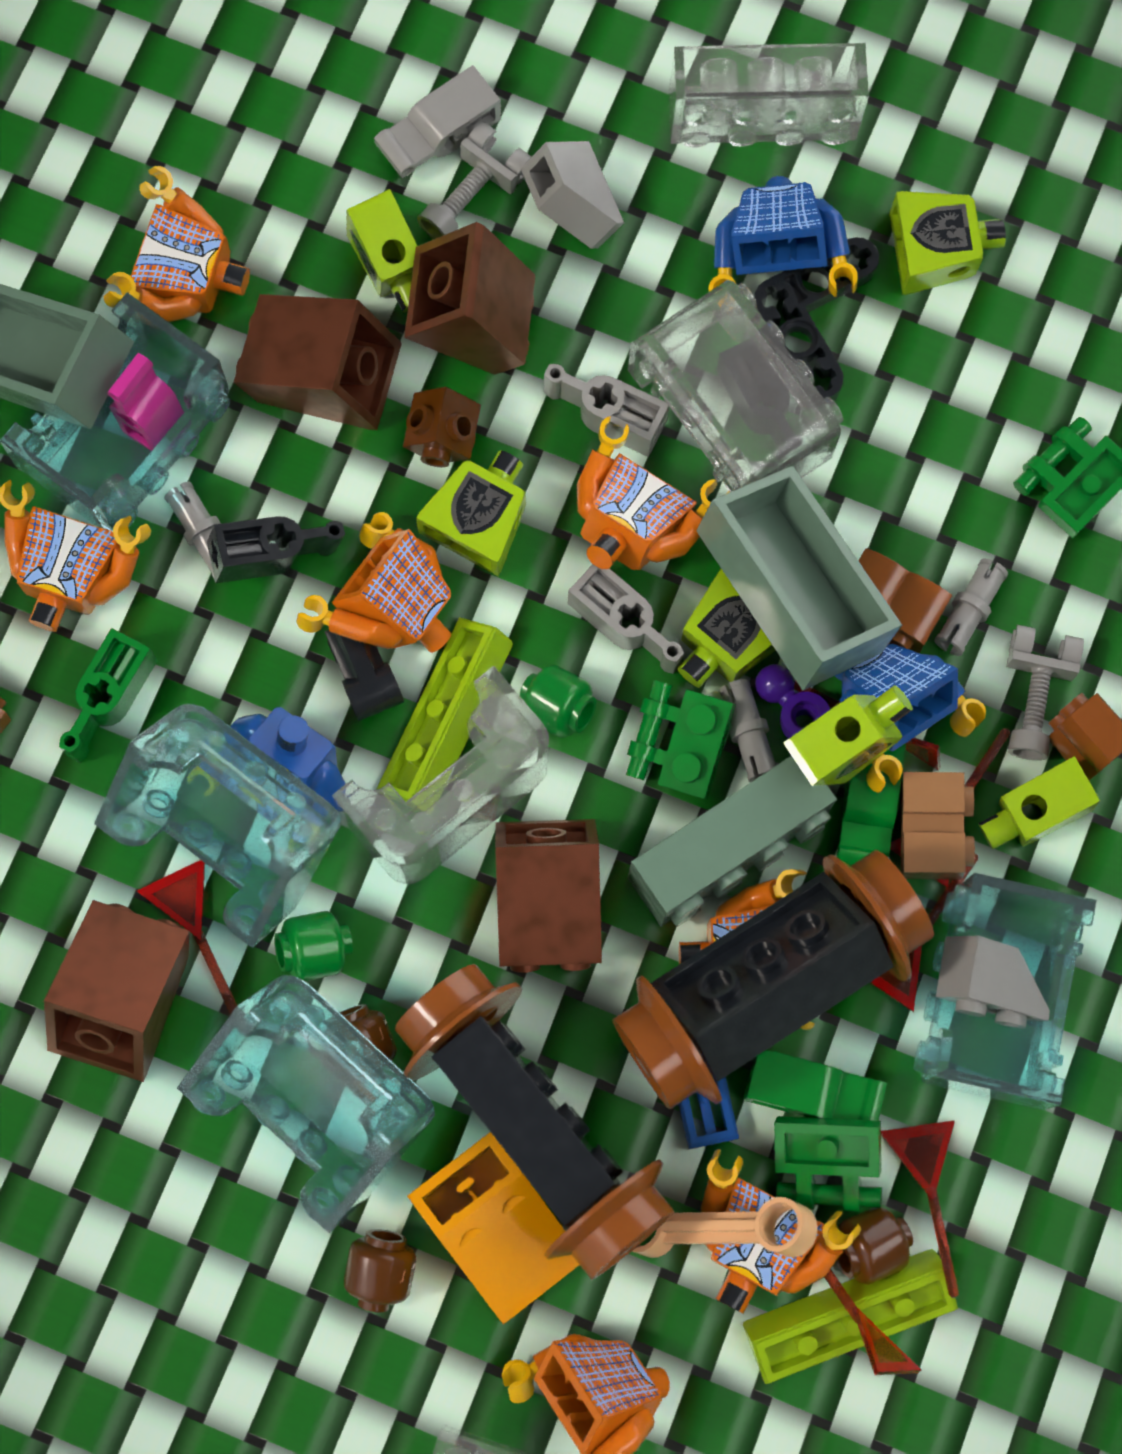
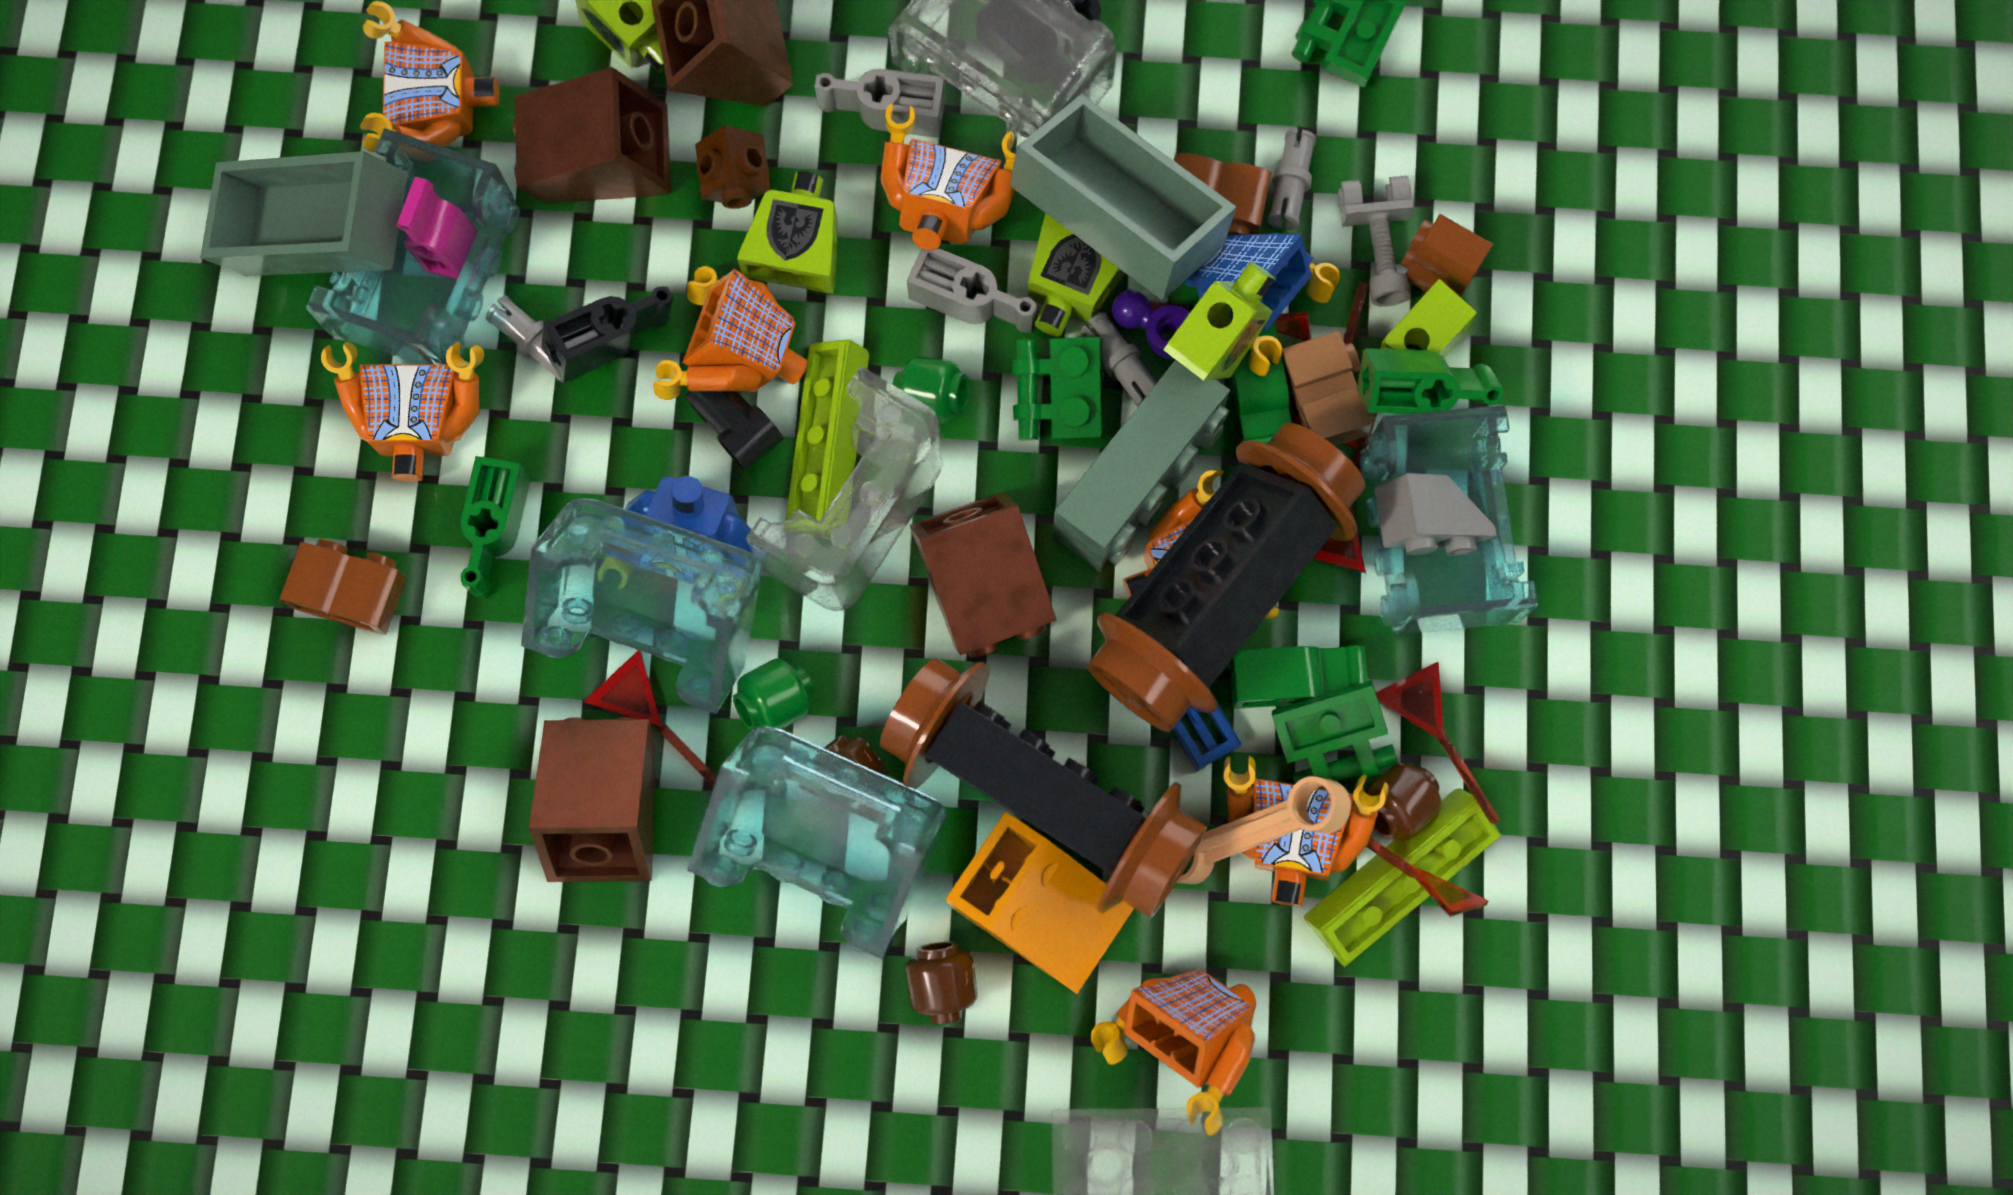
camera: 15 degrees left, 0 degrees up
none -> green piece [1357,348,1504,415]

